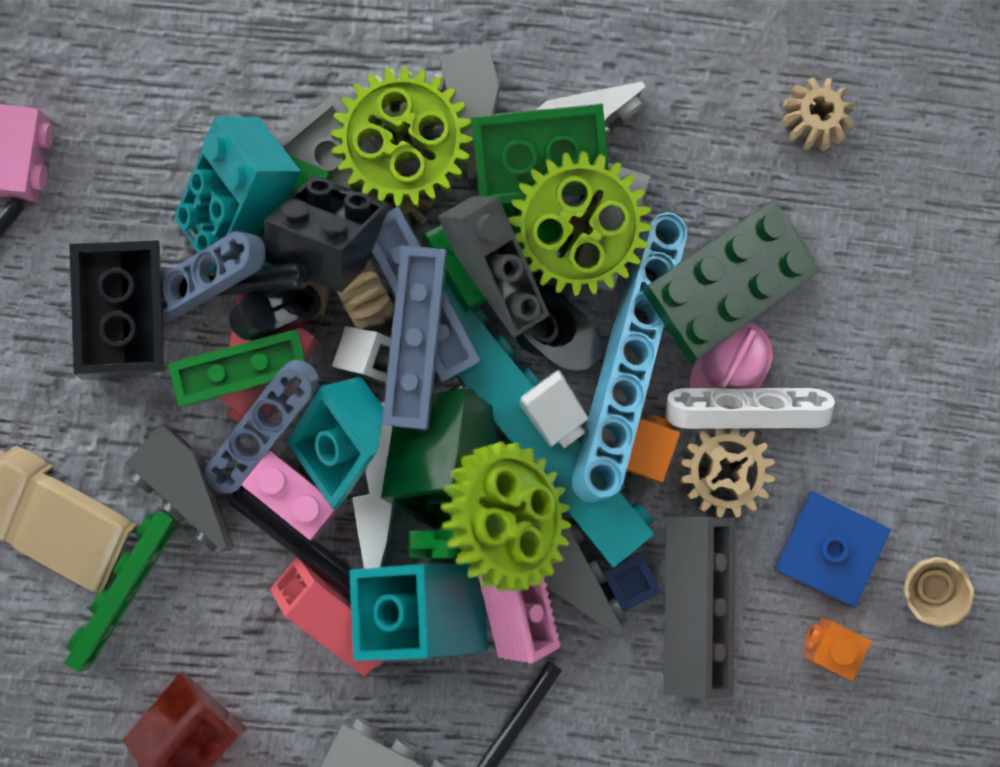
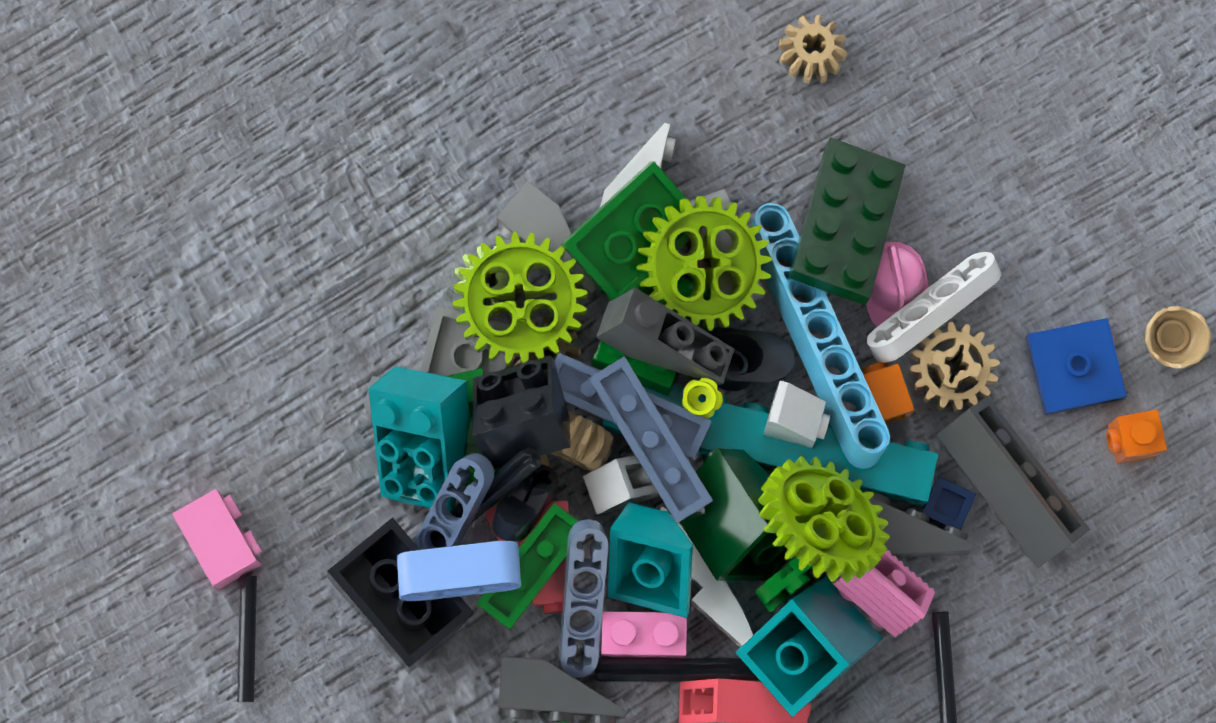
camera: 40 degrees left, 5 degrees down
none -> light blue beam [397,541,521,601]
none -> neon yellow plate [682,378,723,419]

